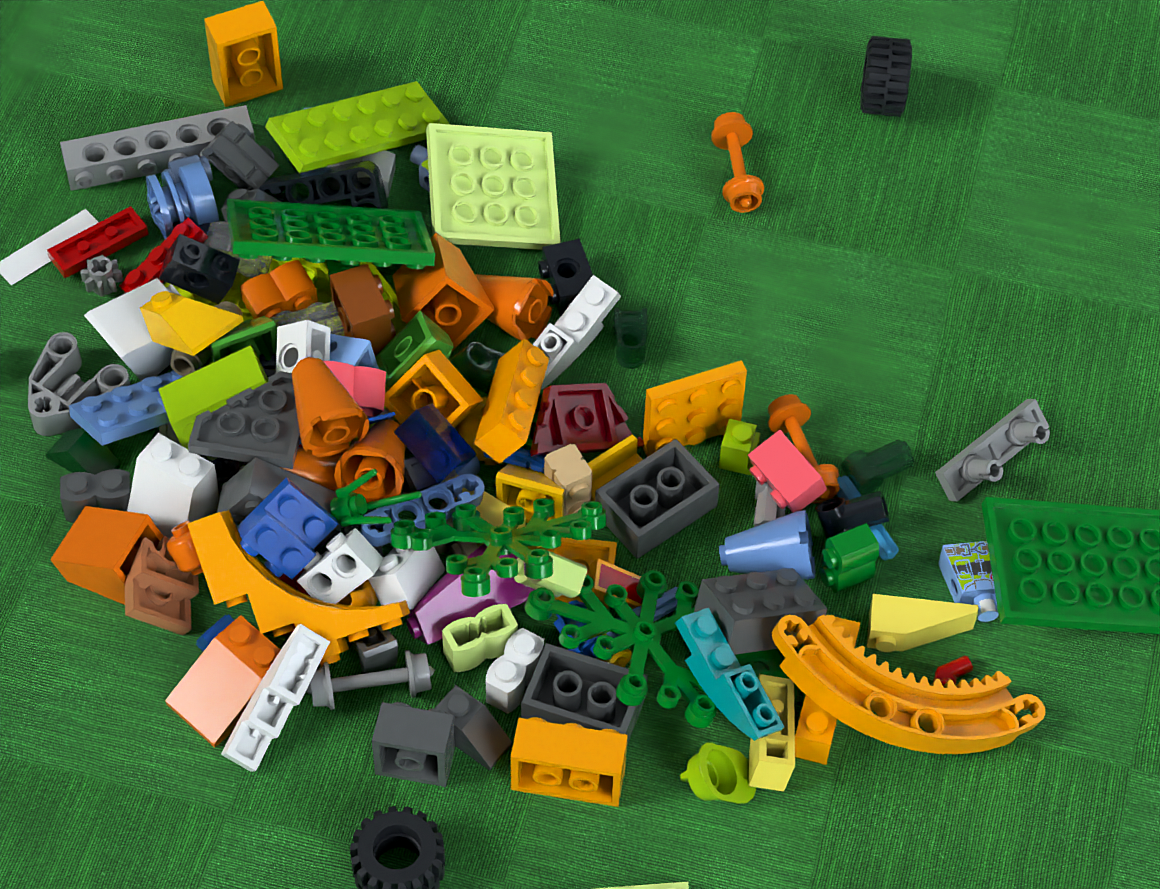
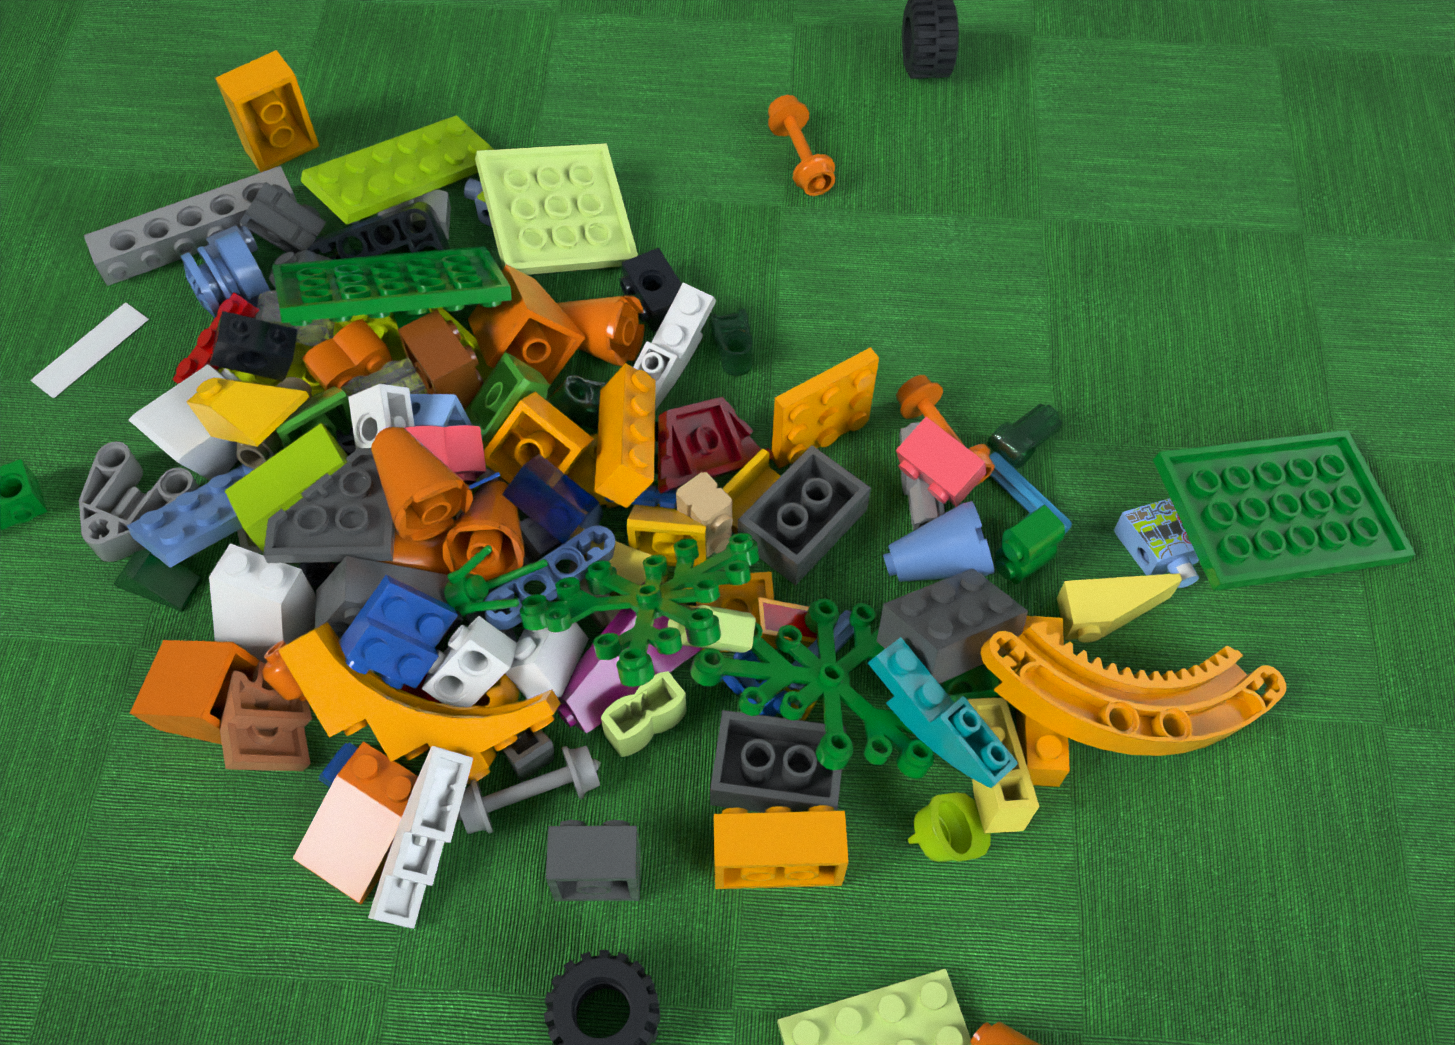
camera: 10 degrees left, 5 degrees up
red plate [47,206,149,278] -> none
dark grey brick [60,469,132,522] -> none
light grey gear [80,255,123,297] -> none
dark grey slope [435,685,512,770] -> none
white brick [486,628,544,714] -> none
lime window [719,419,760,476] -> none
black piece [815,491,890,540] -> none
red arm [933,655,973,686] -> none
light grey plate [935,399,1050,501] -> none

